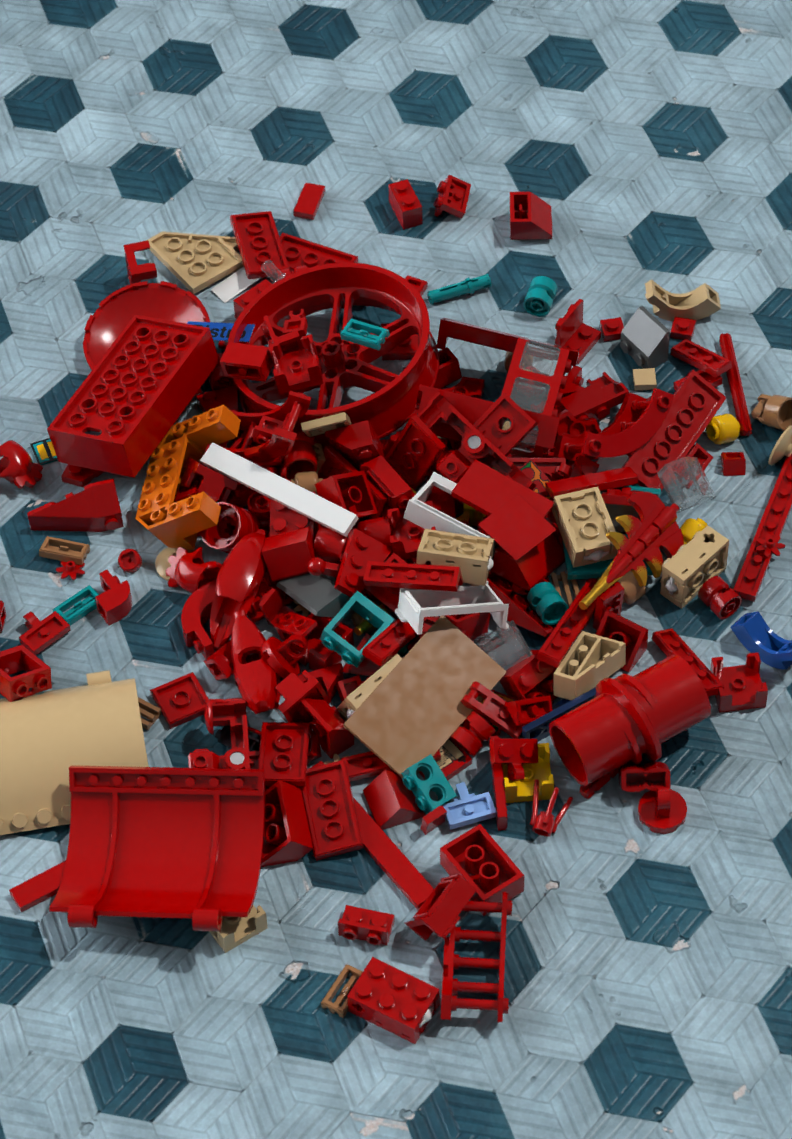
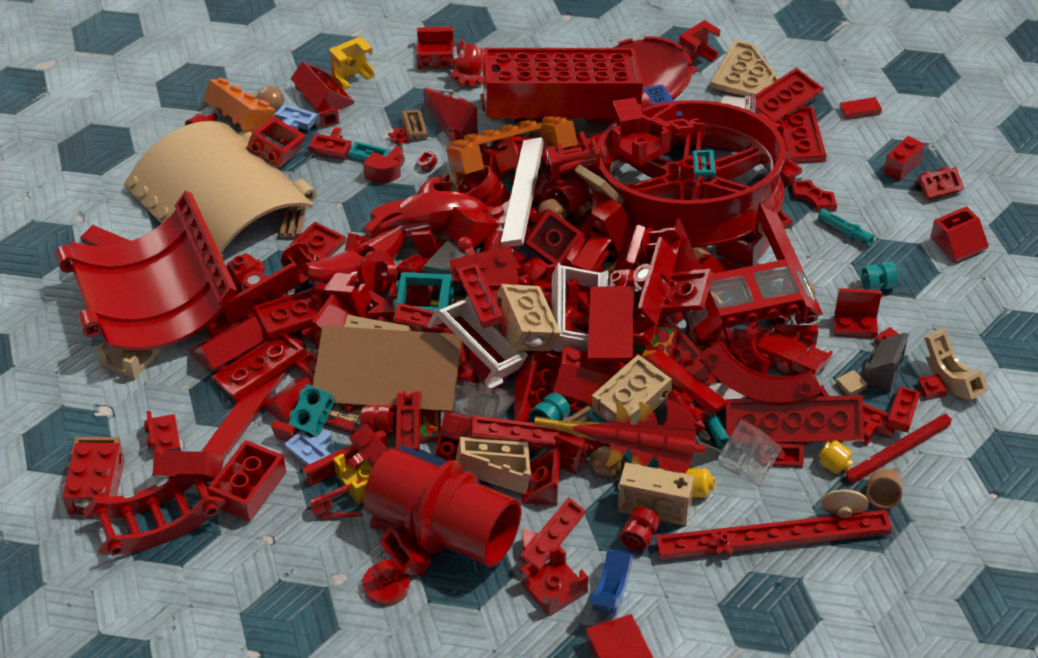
camera: 60 degrees right, 5 degrees down
red sticker [479,494,556,560] -> none
red slope [505,695,553,726] -> none
red slope [721,452,746,476] -> none

